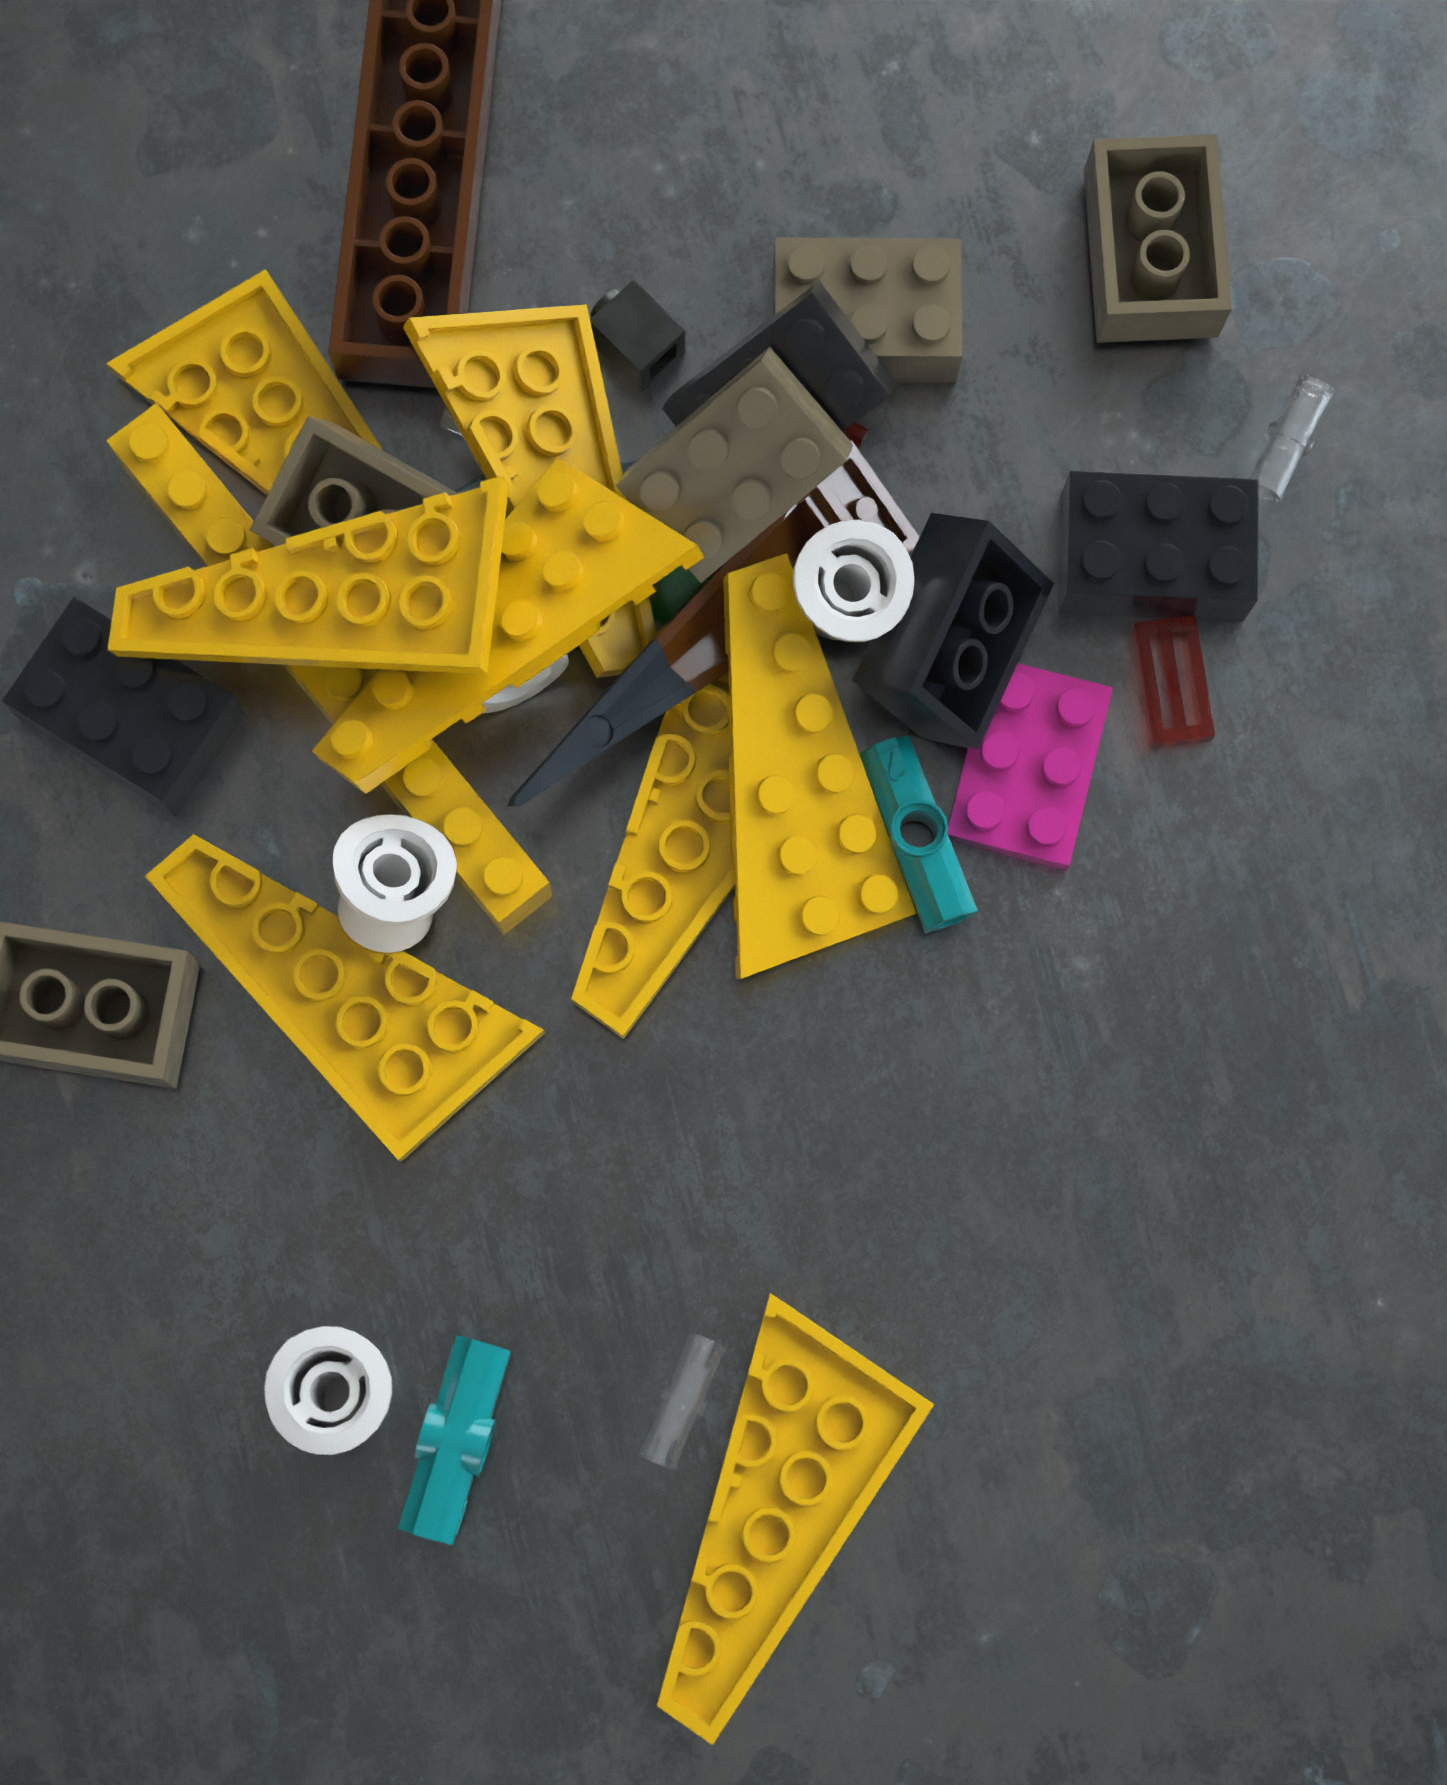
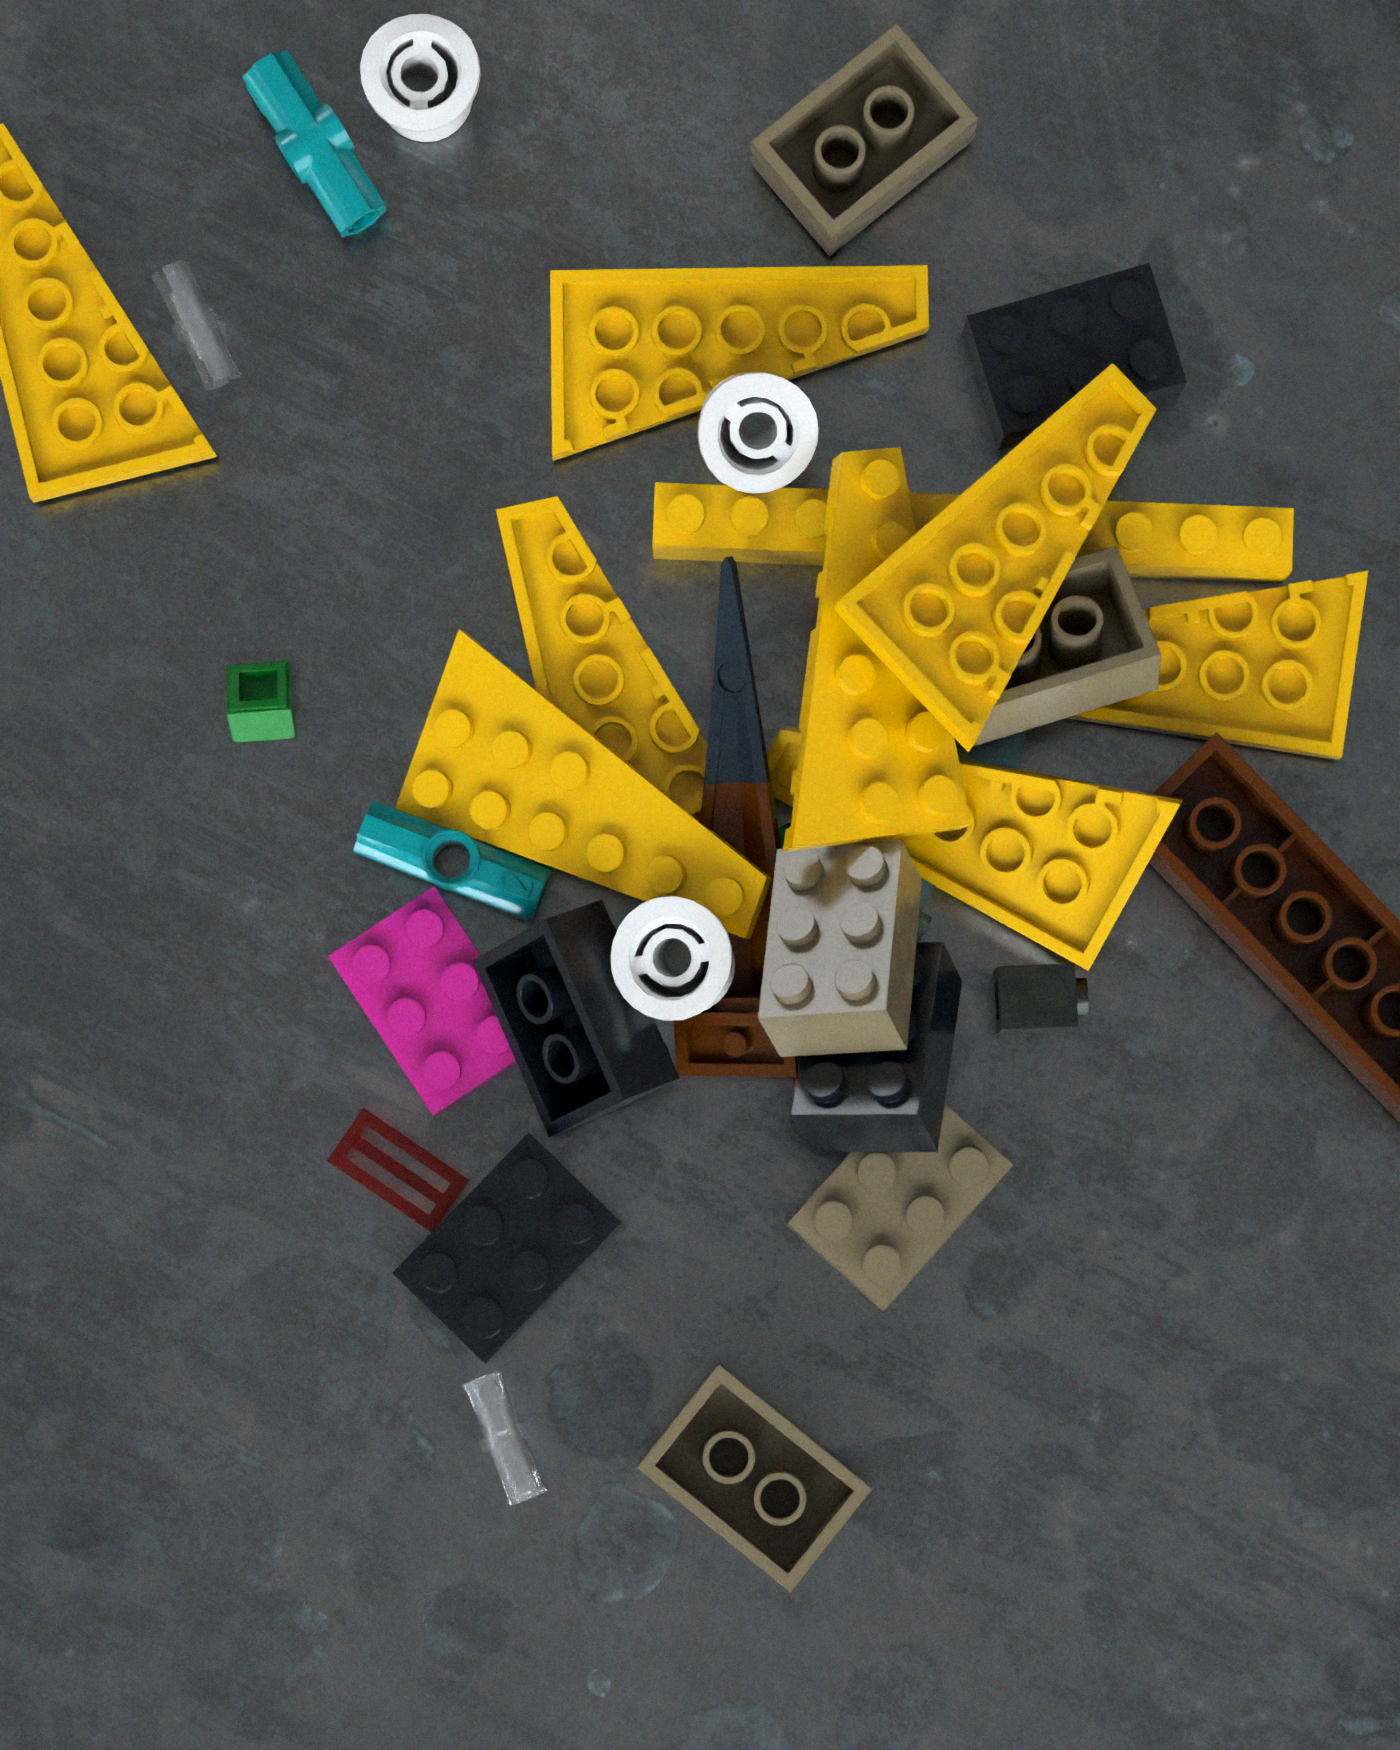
camera: 135 degrees right, 5 degrees up
none -> green slope [227,660,295,743]

